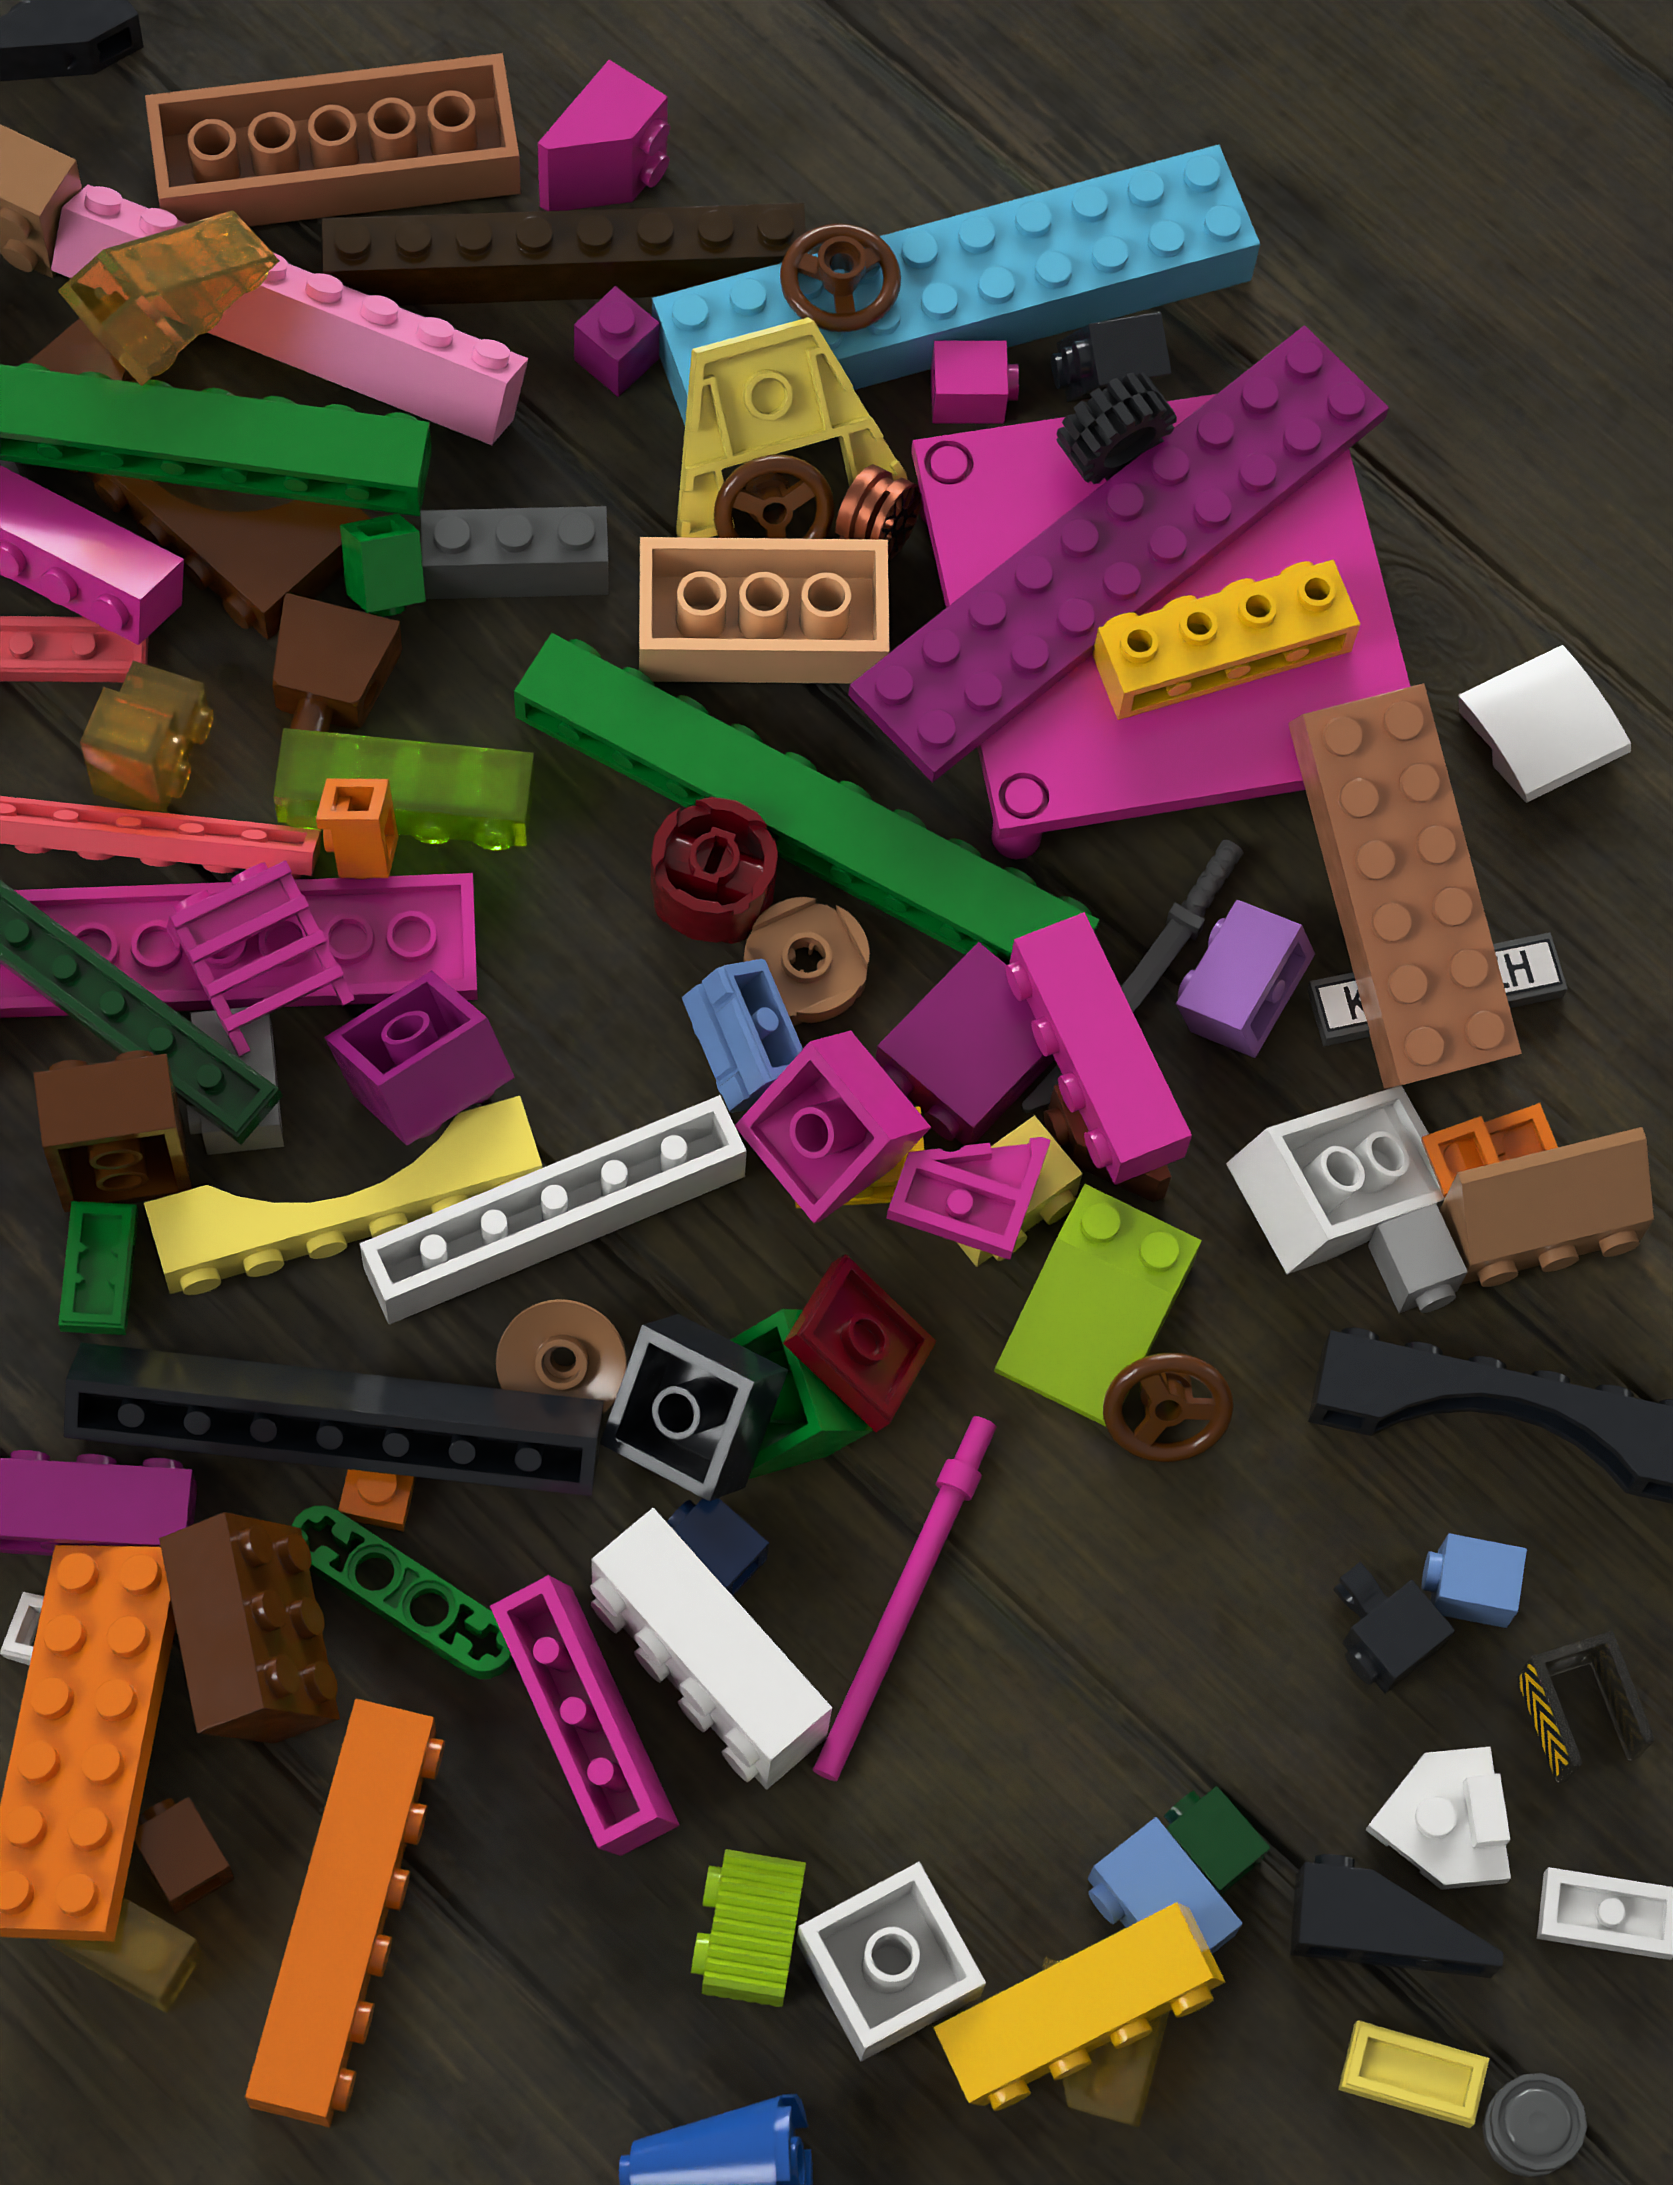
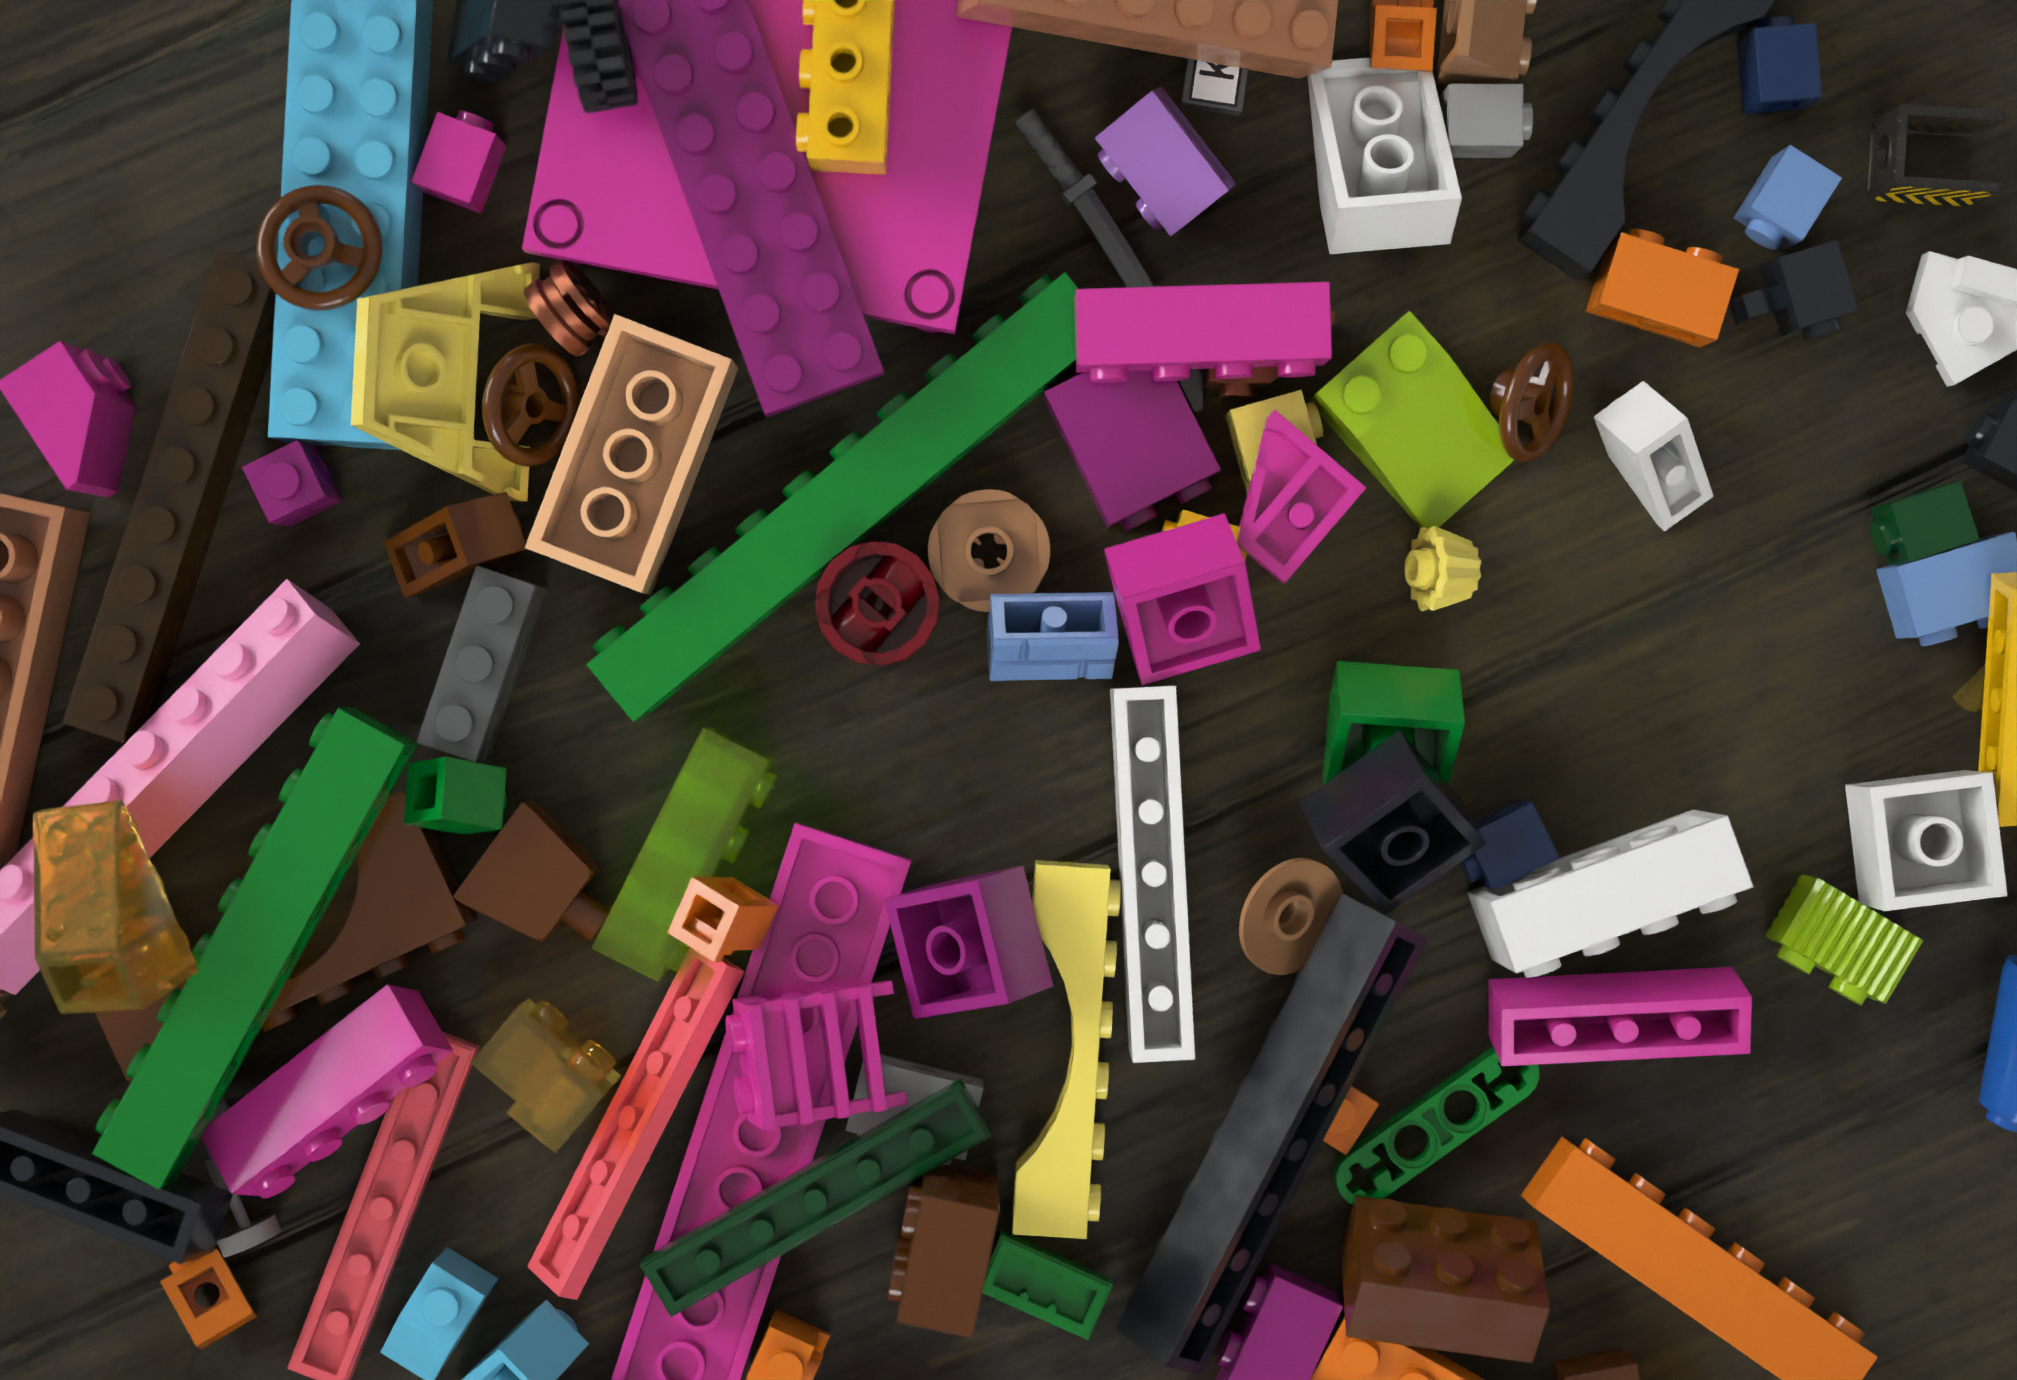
camera: 60 degrees left, 20 degrees up
dark red tile [783,1254,937,1432] -> none
dark pink bar [813,1416,997,1781] -> none
none -> reddish brown slope [384,492,527,599]
none -> light yellow piece [1404,526,1482,611]
none -> orange brick [1586,229,1739,348]
none -> white slope [1594,381,1714,531]
none -> dark blue brick [1737,16,1822,115]

